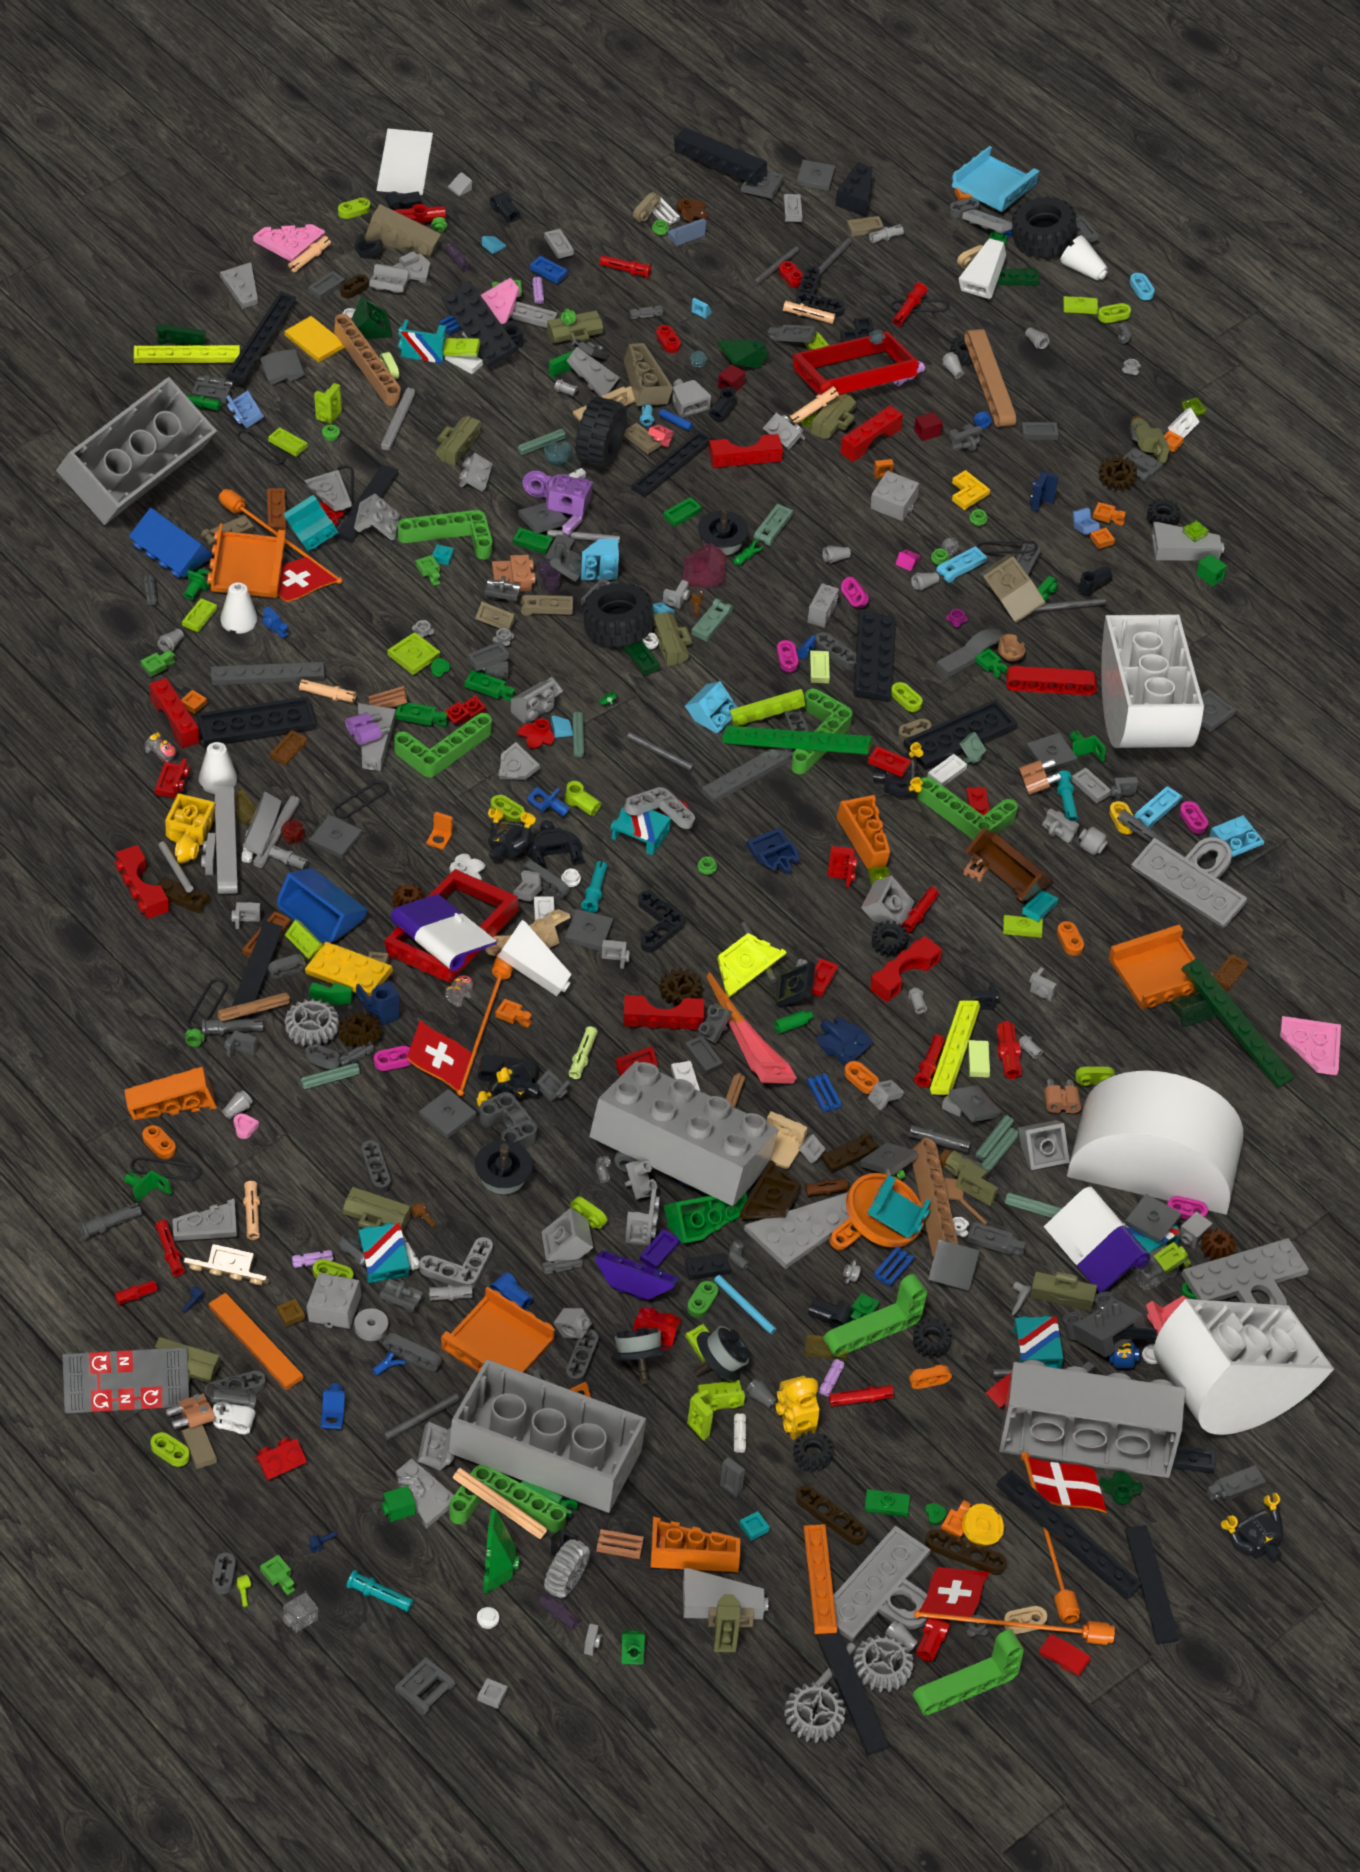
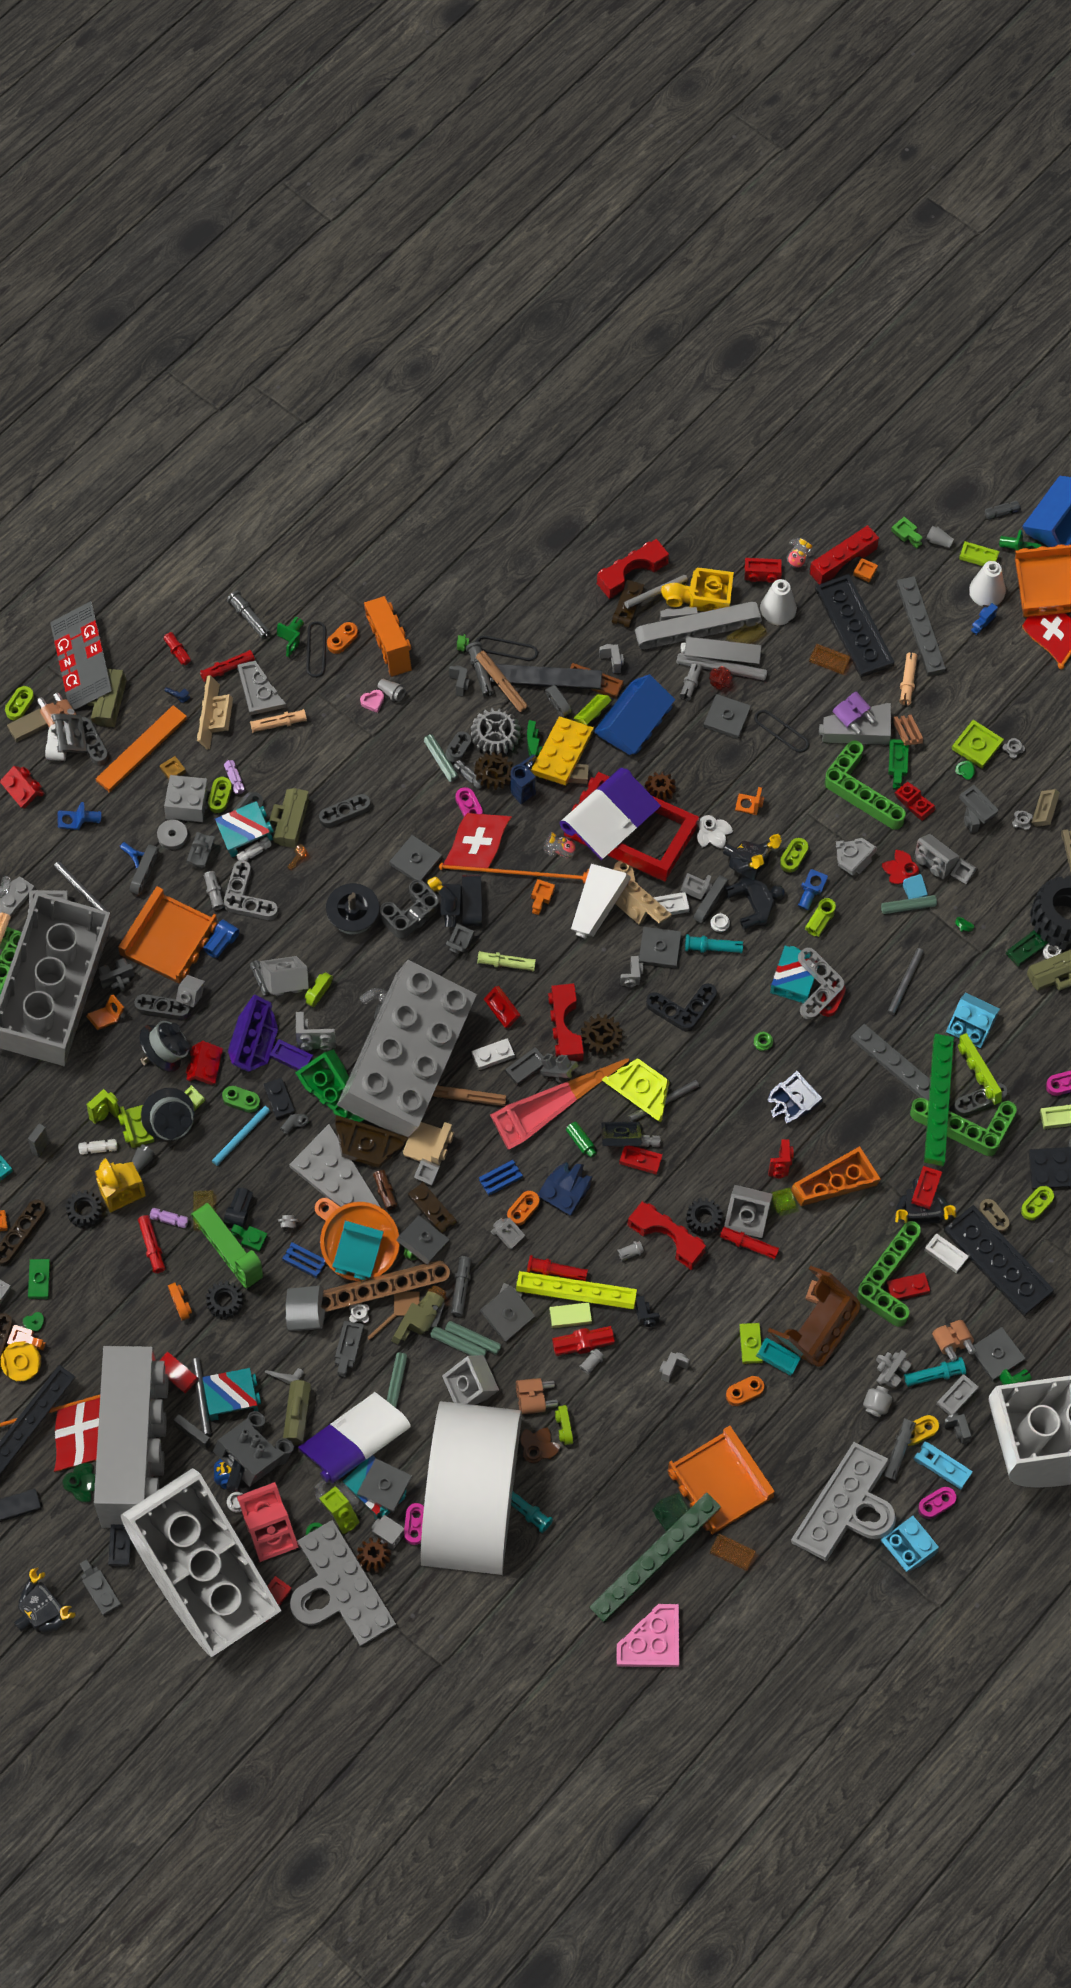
camera: 85 degrees right, 15 degrees up
green plate [464,670,516,702] -> none
light grey hips [625,1161,658,1200] -> none
sand green bracket [959,732,987,763] -> none

